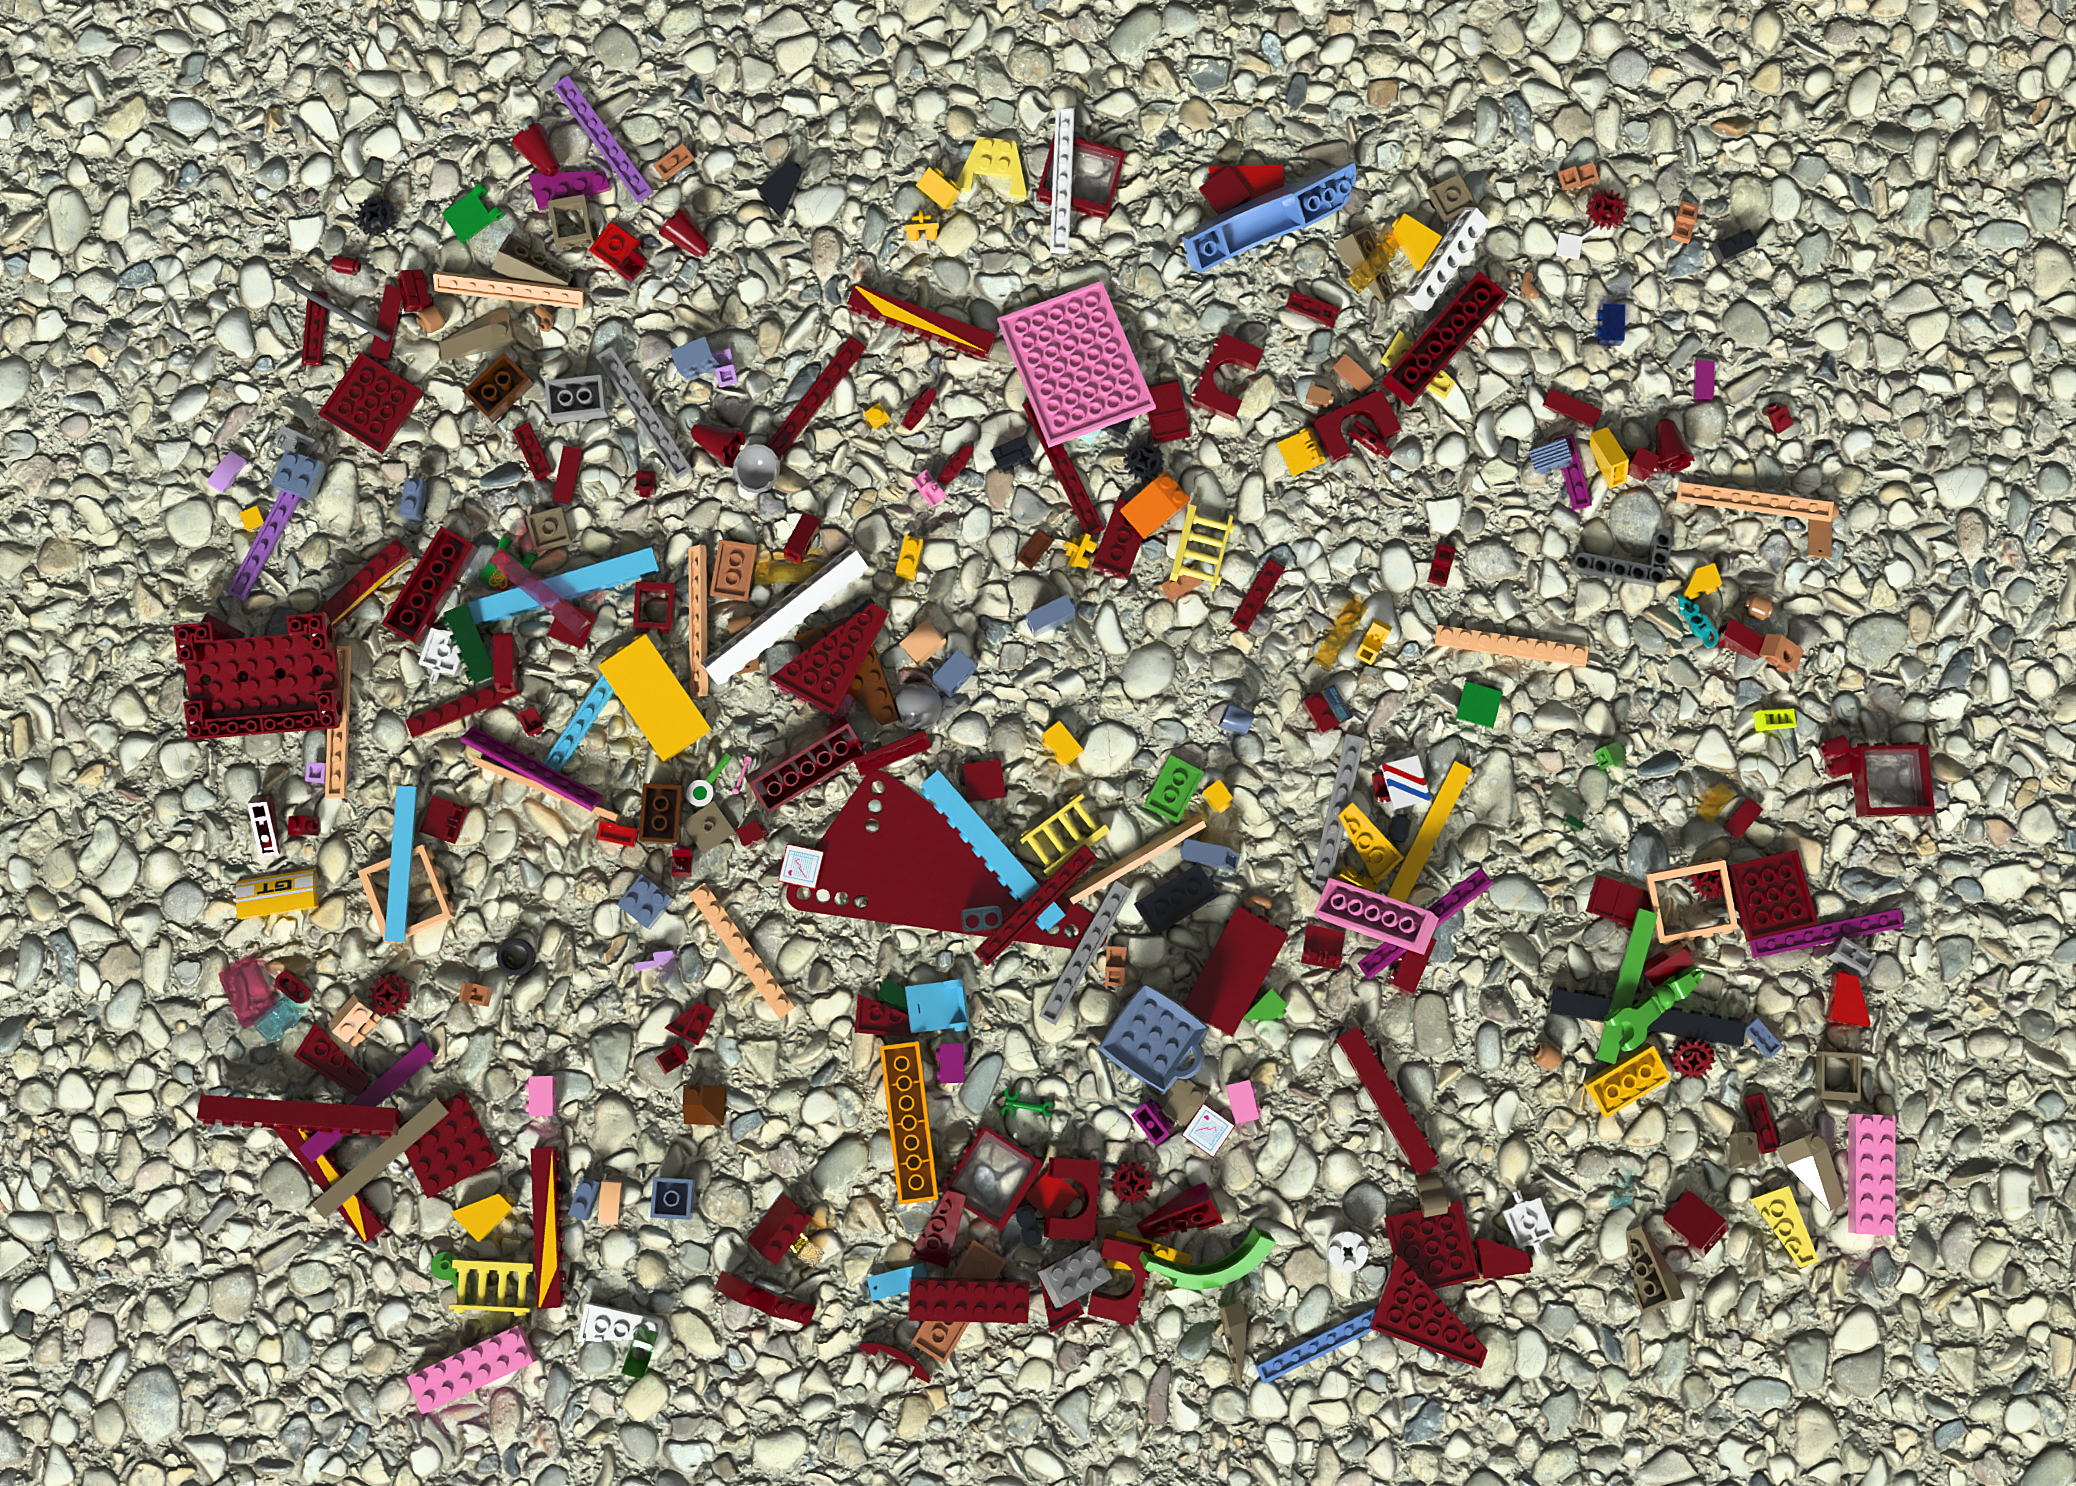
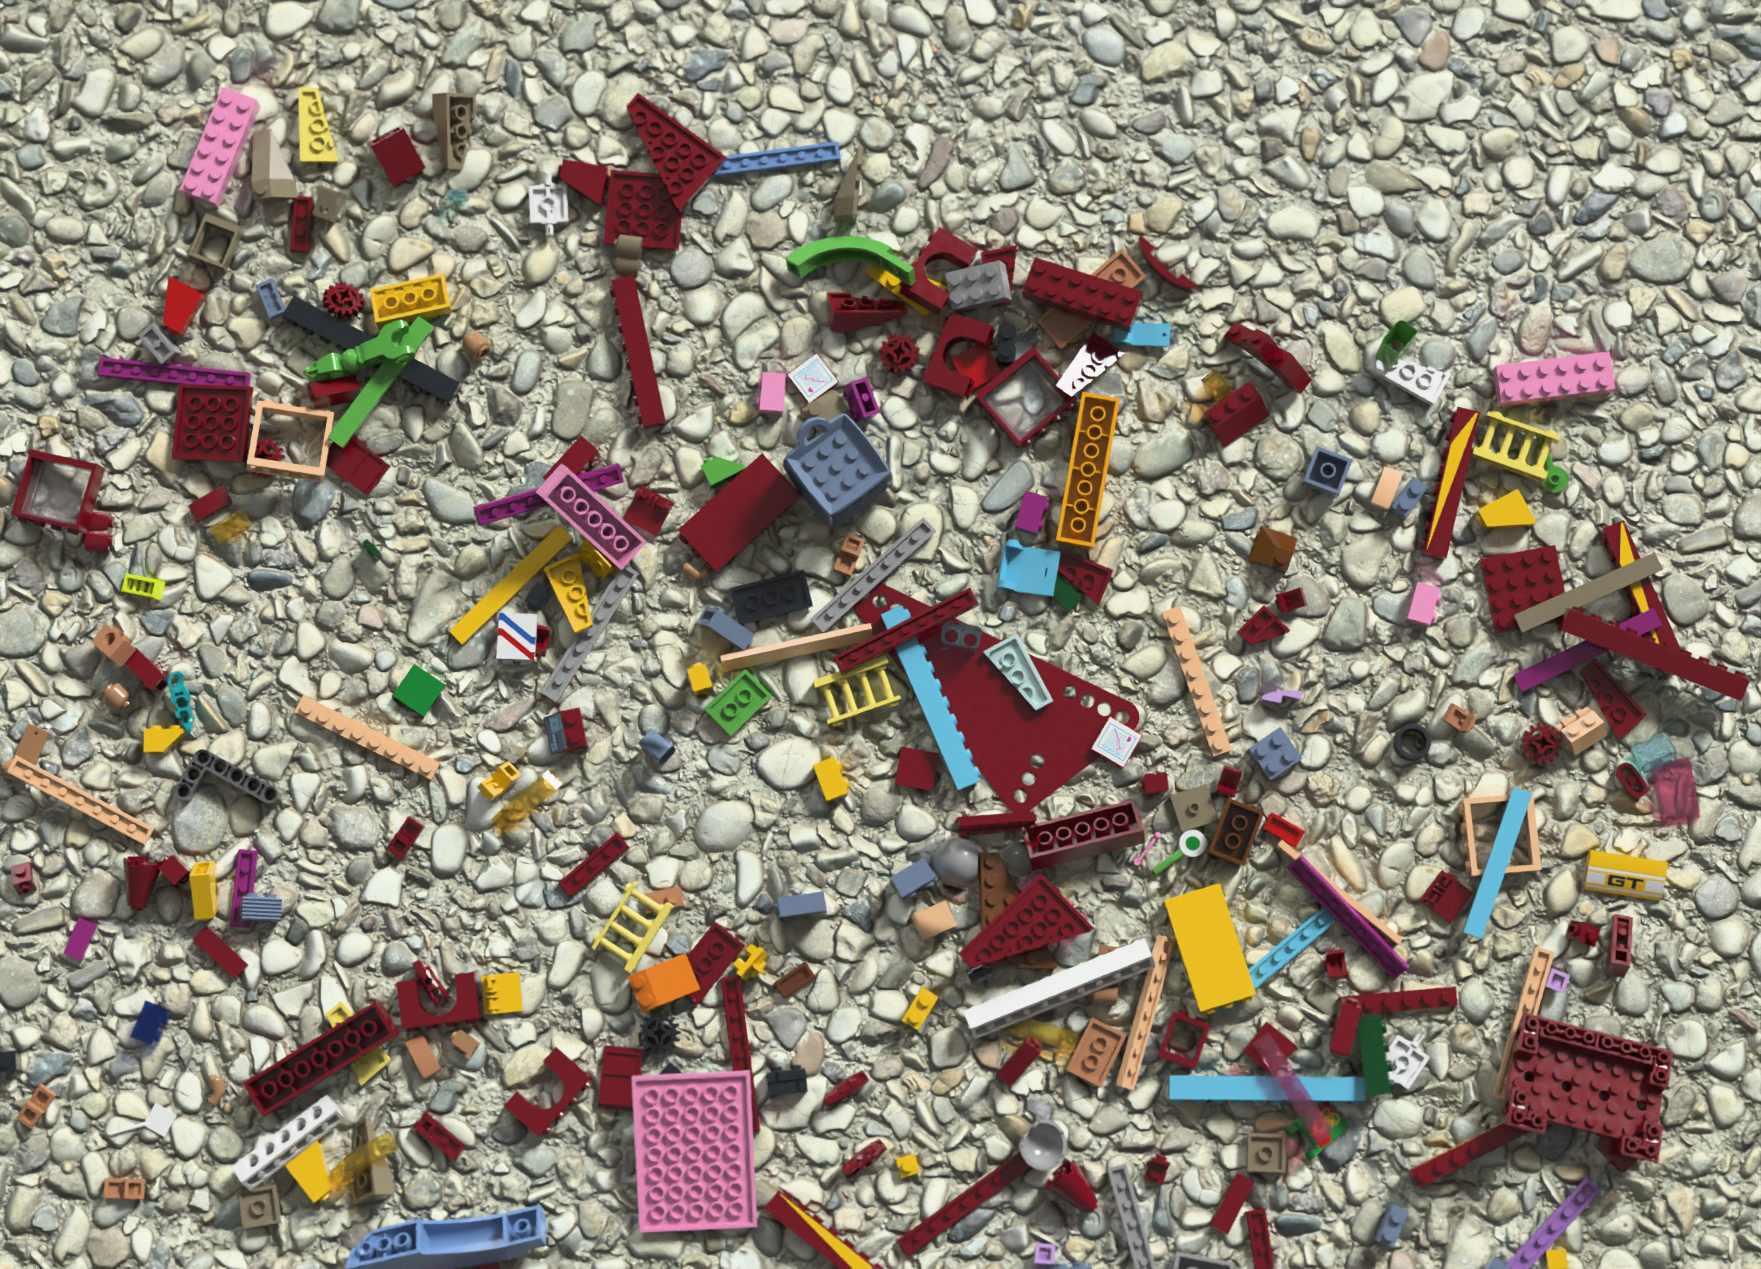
camera: 160 degrees left, 0 degrees up
dark red brick [381,526,478,647] -> none
bright pink hips [911,469,947,508] -> none
green bar [1001,1088,1054,1117] -> none
white brick [1326,1230,1368,1272] -> none
dark red gear [1586,189,1628,231] -> none
bright green slope [1594,741,1627,770] -> none
none -> light aqua wing [983,634,1053,710]

